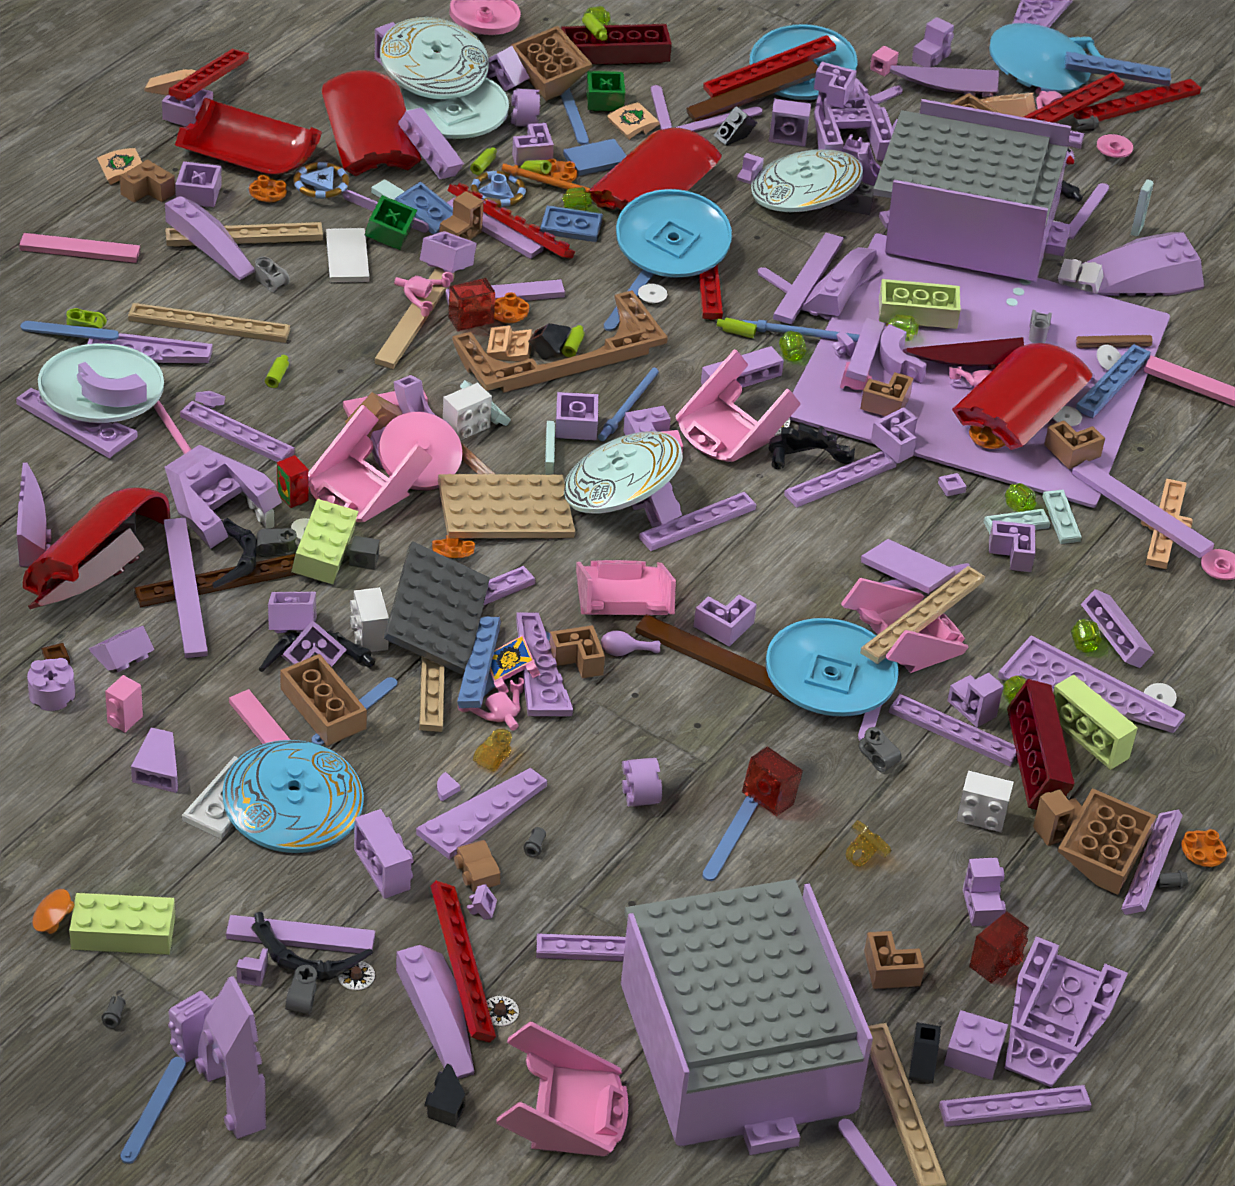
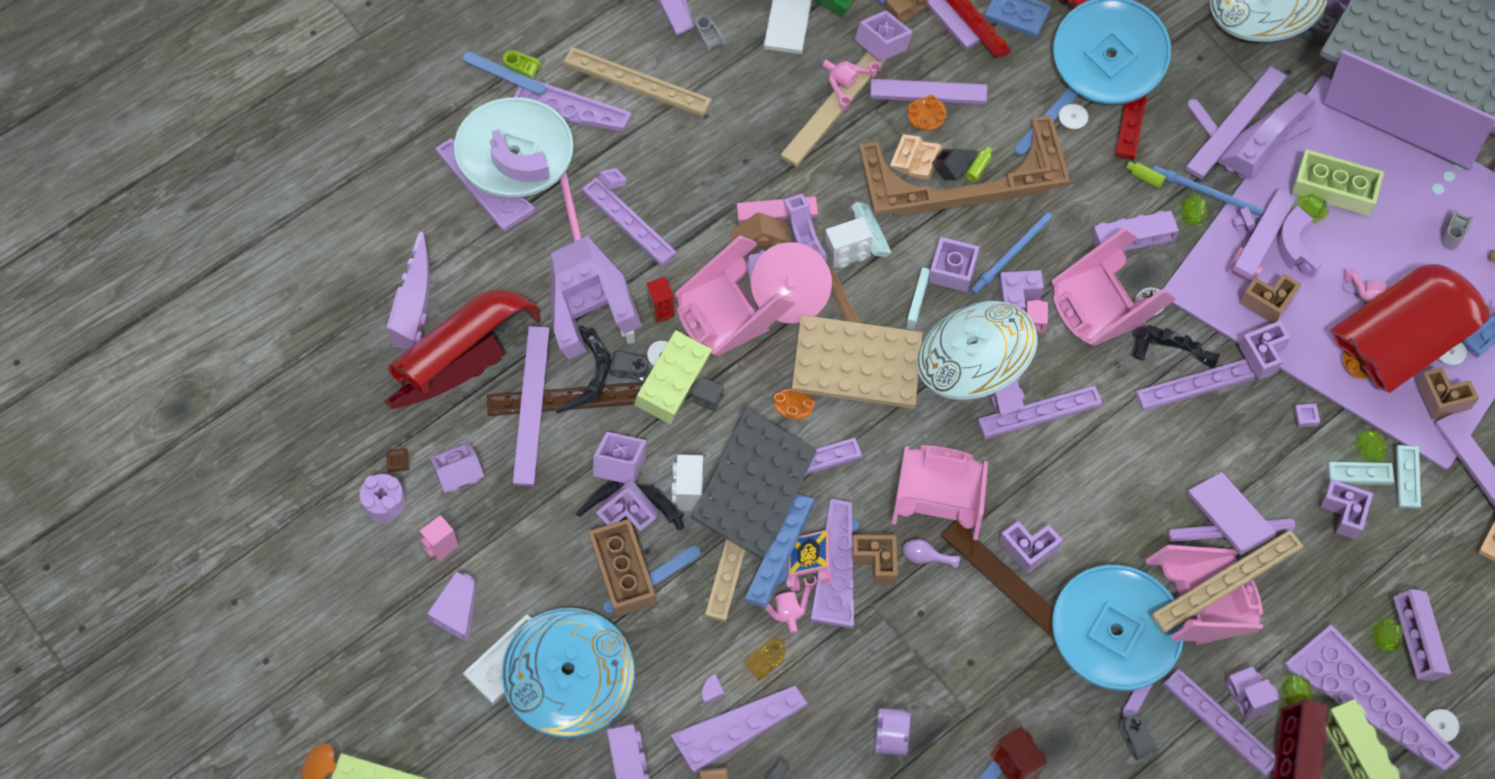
camera: 20 degrees right, 20 degrees up
bright pink tile [229,689,290,744] -> none
lime cylinder [265,355,289,388] -> none
clear red brick [448,278,495,332] -> none
dark red wedge [902,337,1024,369] -> none

